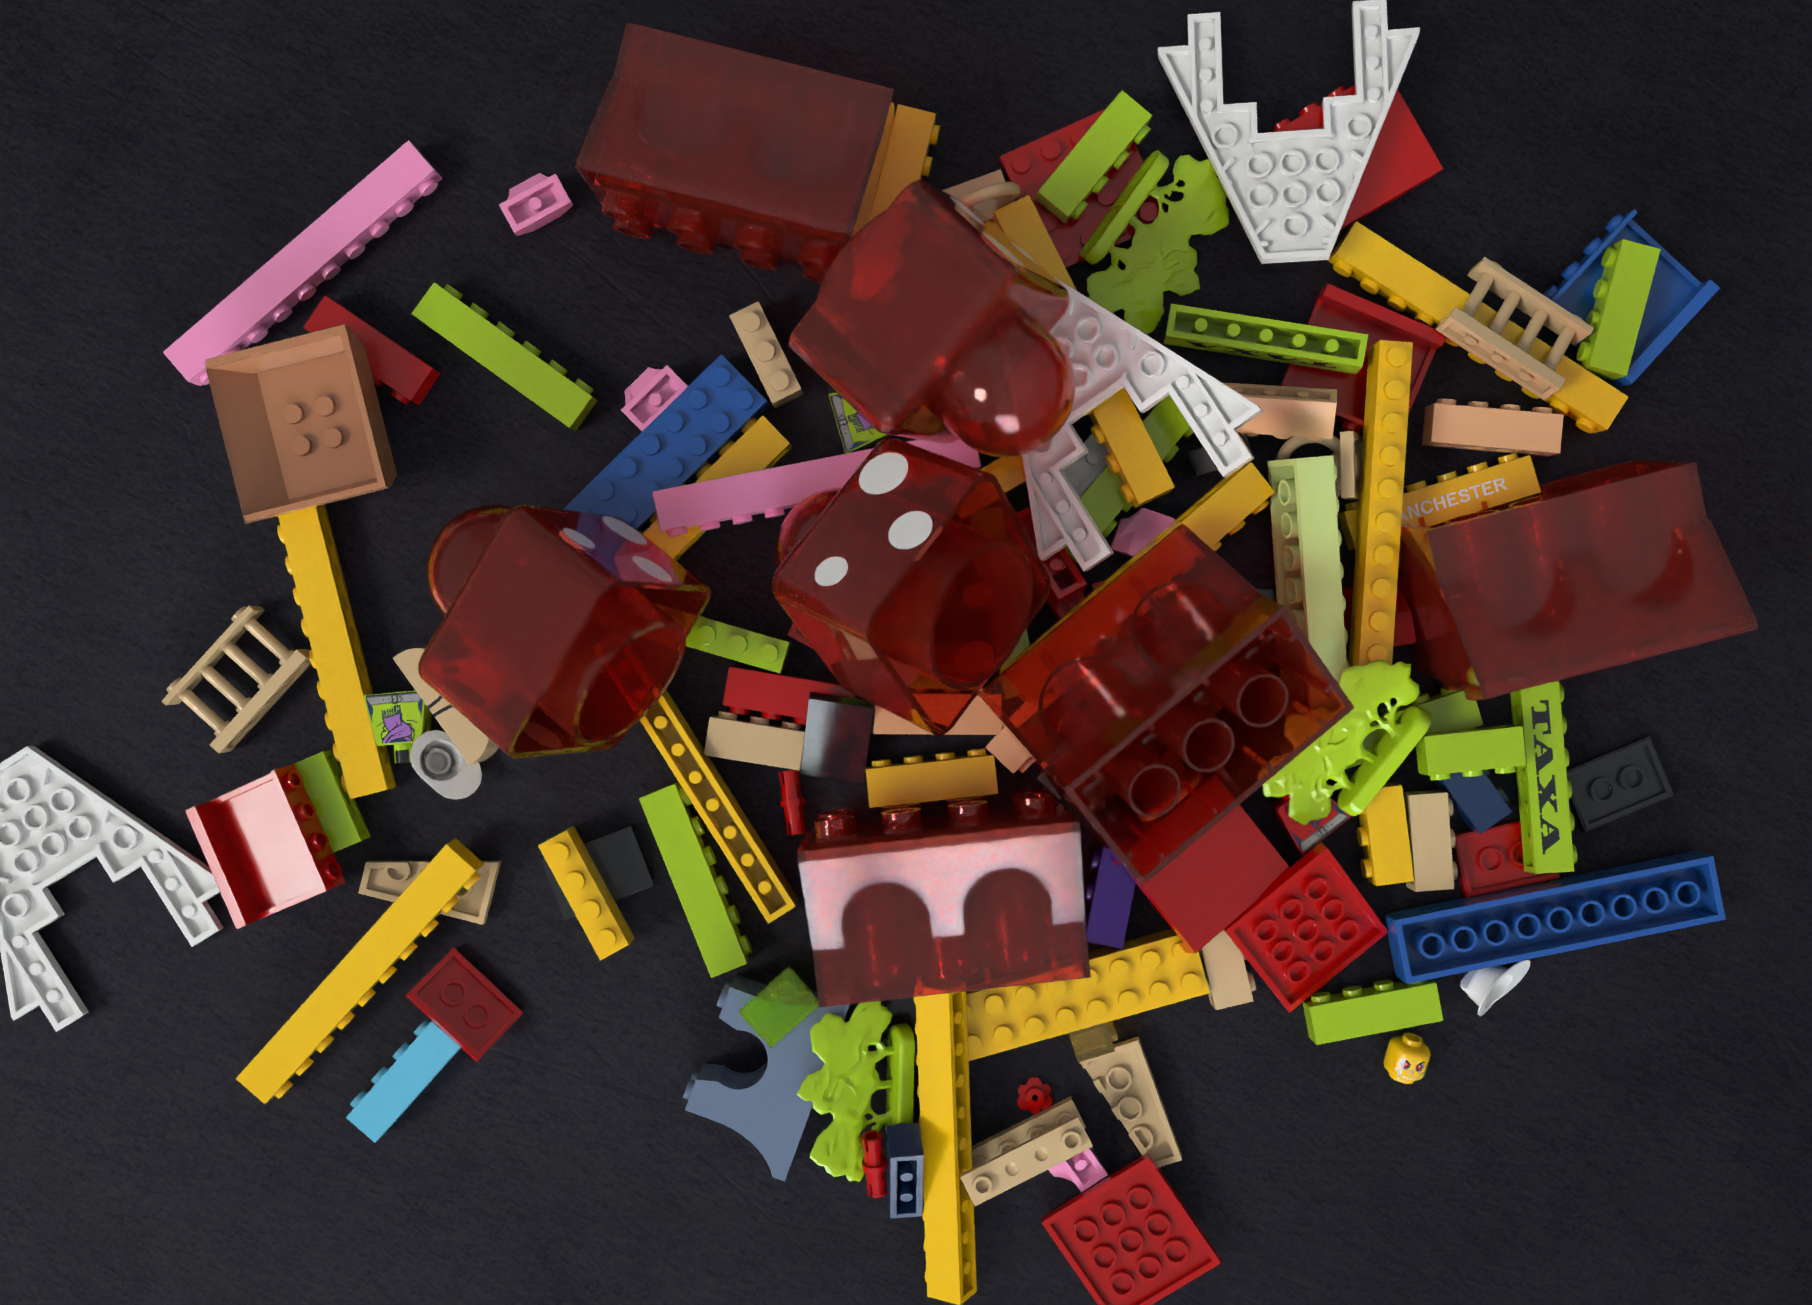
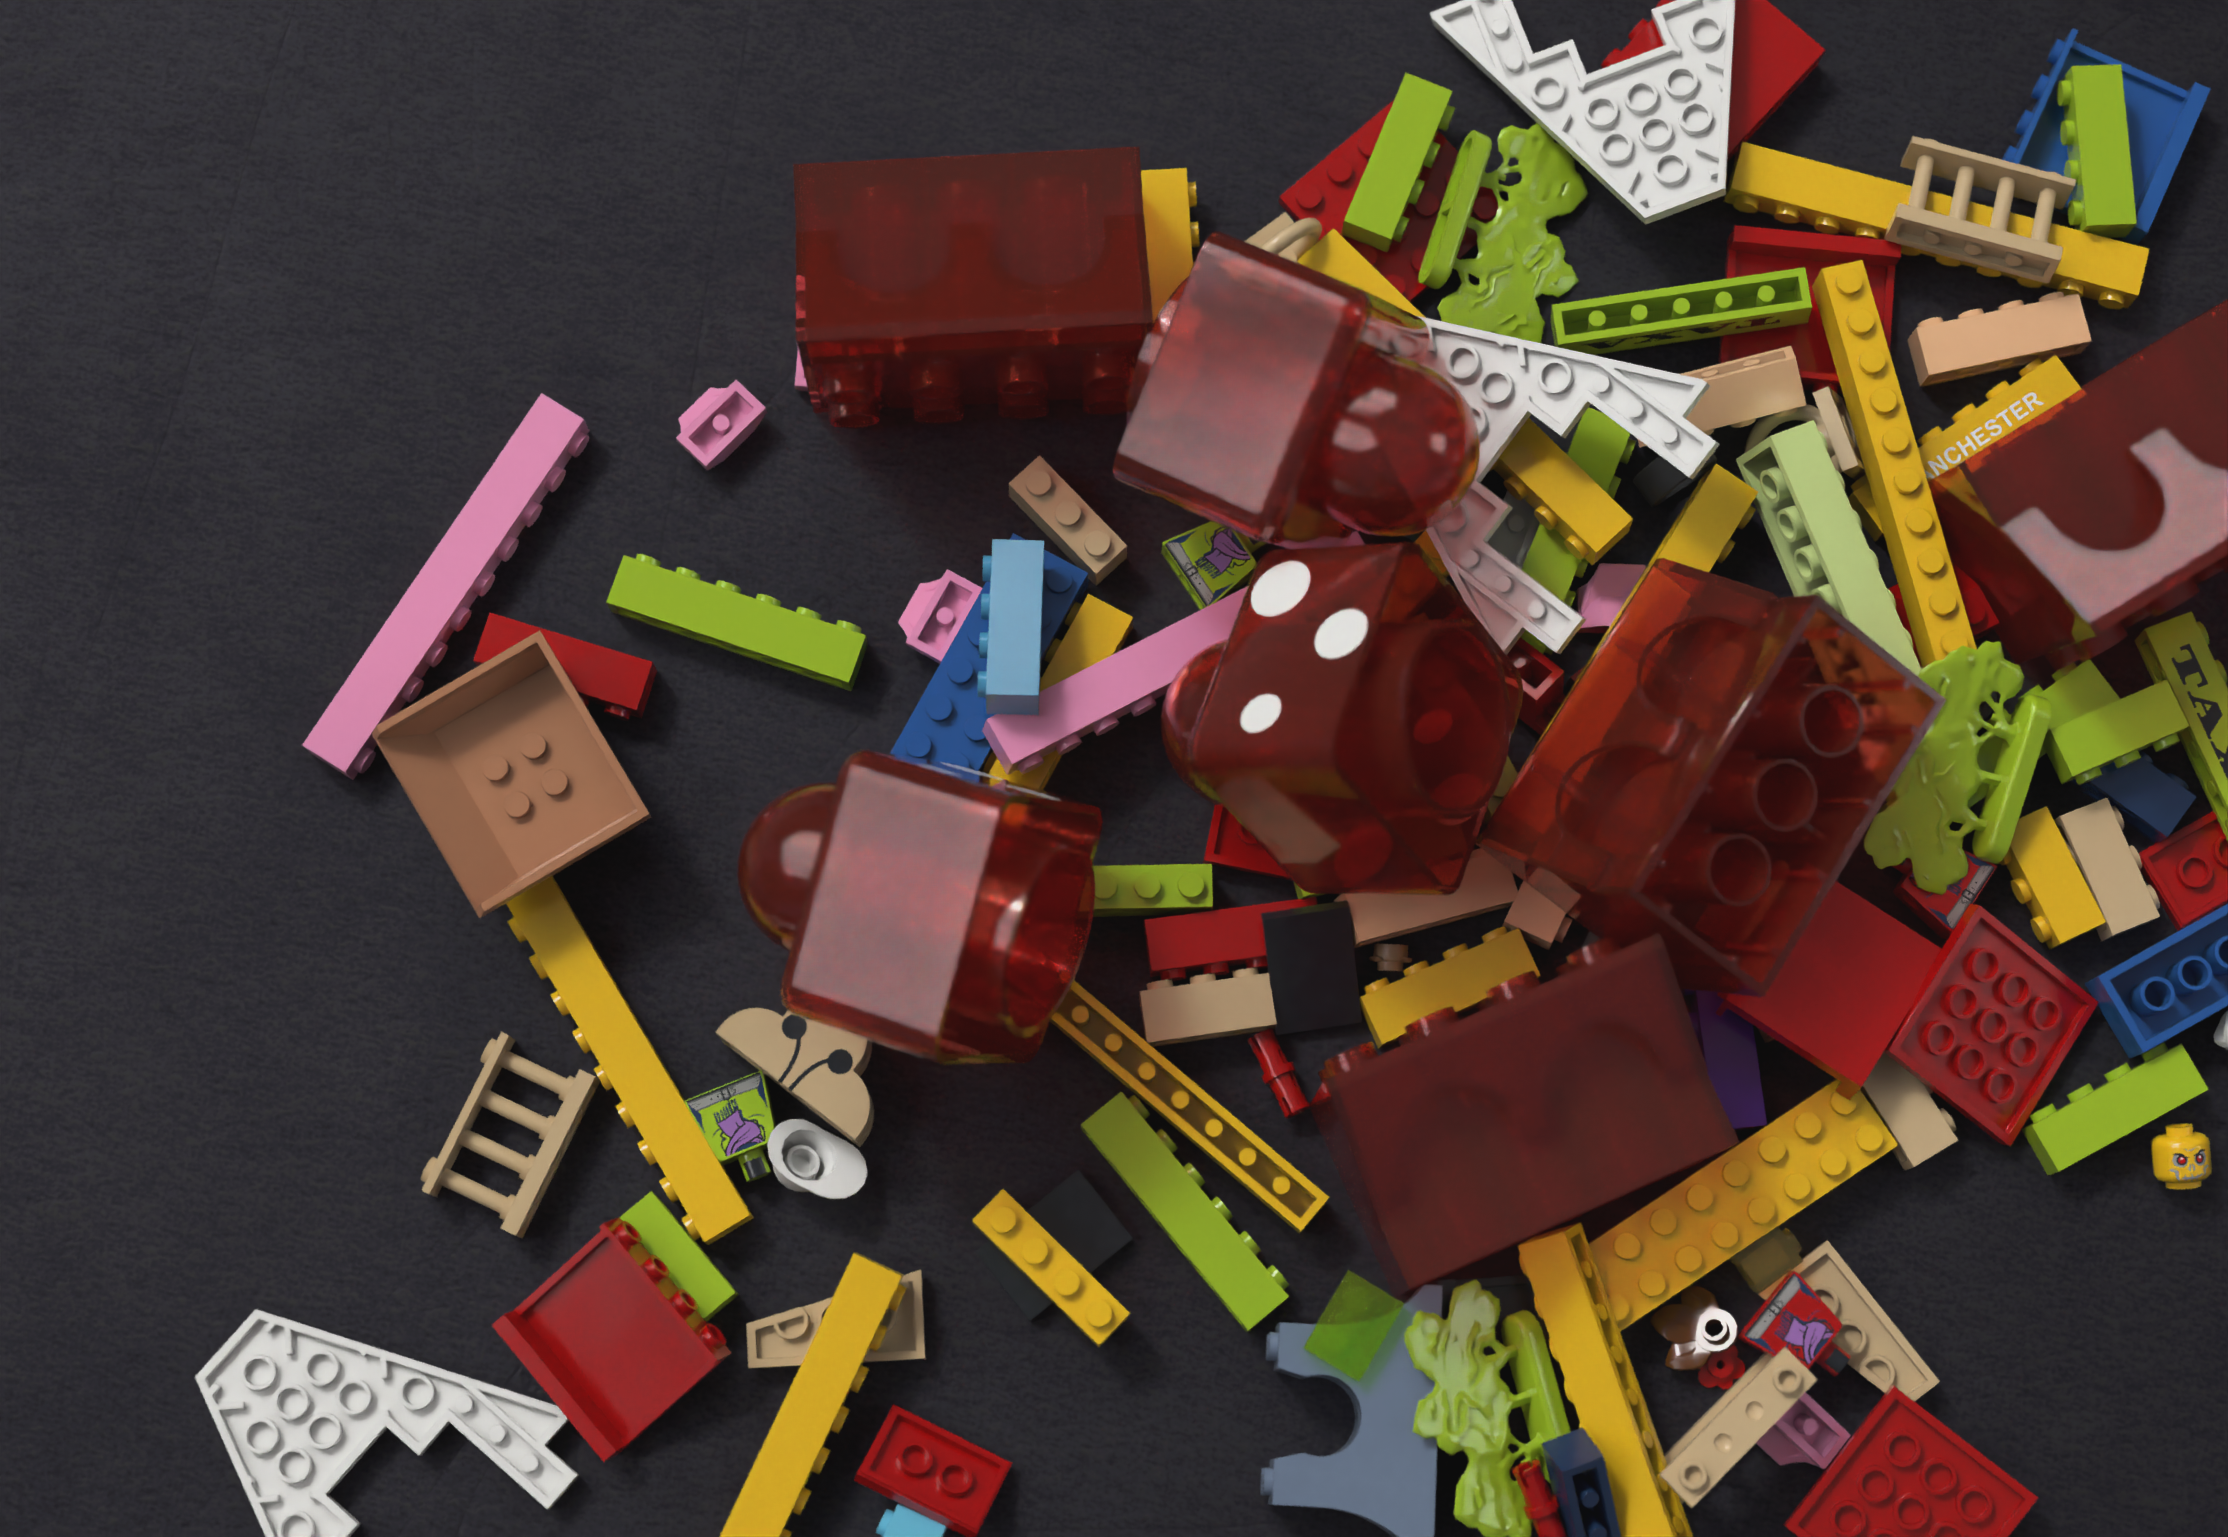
camera: 25 degrees left, 10 degrees down
none -> dark azure brick [977,539,1044,715]
none -> medium nougat plate [1369,944,1412,971]
none -> reddish brown plate [1650,1286,1738,1371]
none -> torso [1738,1271,1851,1377]

